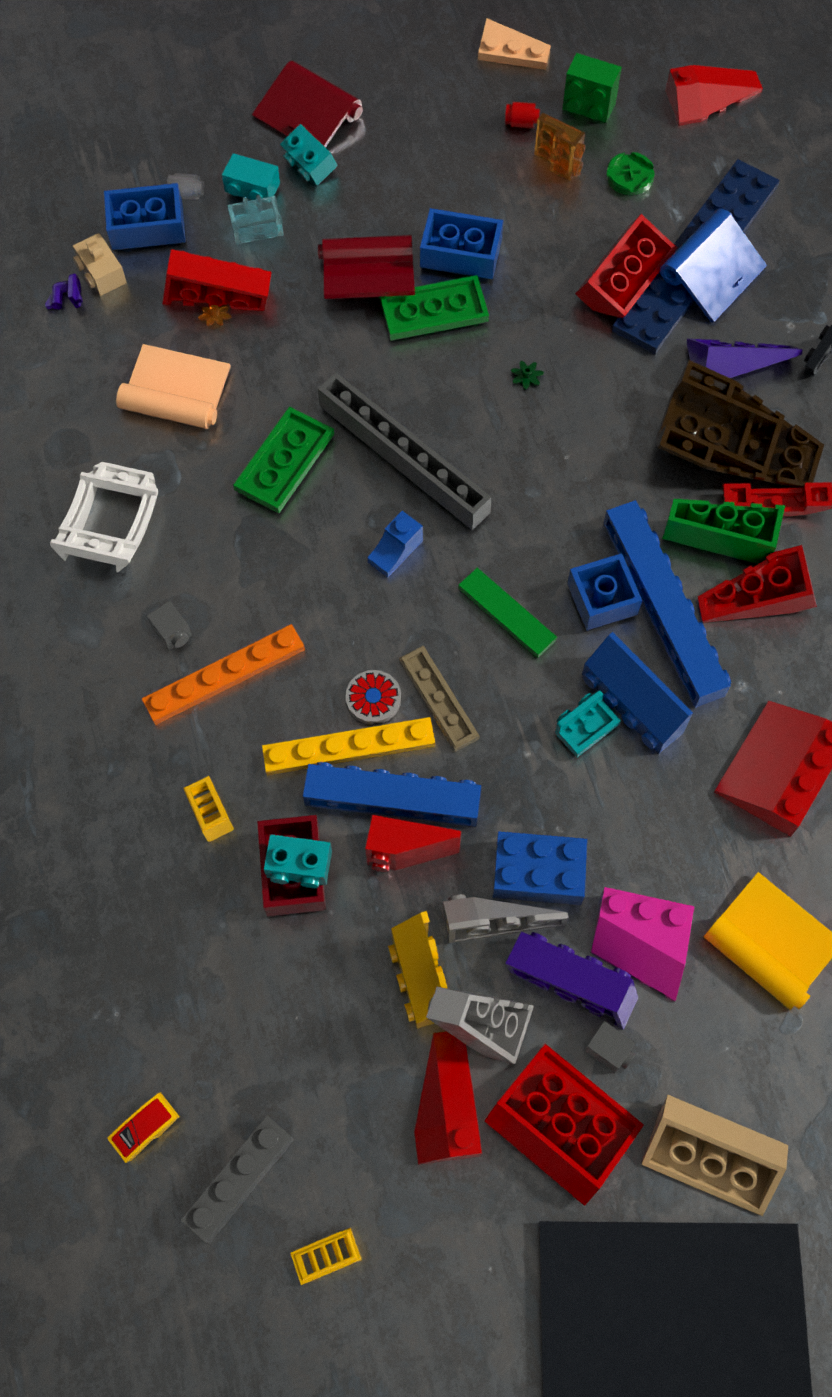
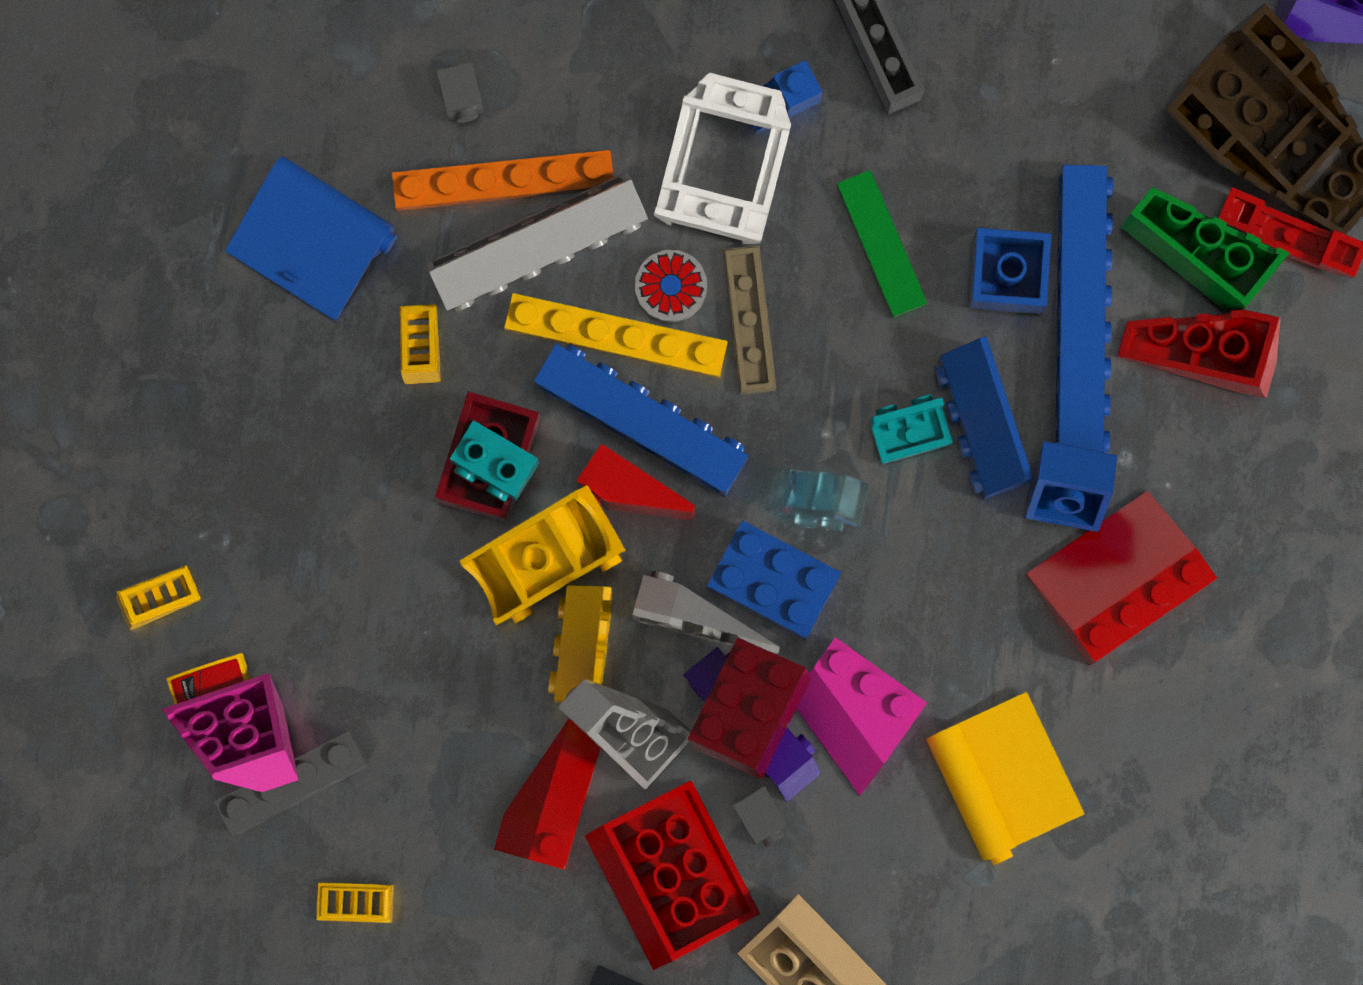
camera: 20 degrees right, 15 degrees up
none -> yellow slope [116,565,201,631]
none -> dark pink wedge [162,673,298,792]
none -> blue door [225,156,397,321]
none -> light grey brick [425,173,648,311]
none -> yellow piece [459,485,626,626]
none -> white wedge [654,73,791,245]
none -> dark red brick [688,637,811,780]
none -> clear light blue brick [781,470,869,531]
none -> blue brick [1025,441,1117,532]

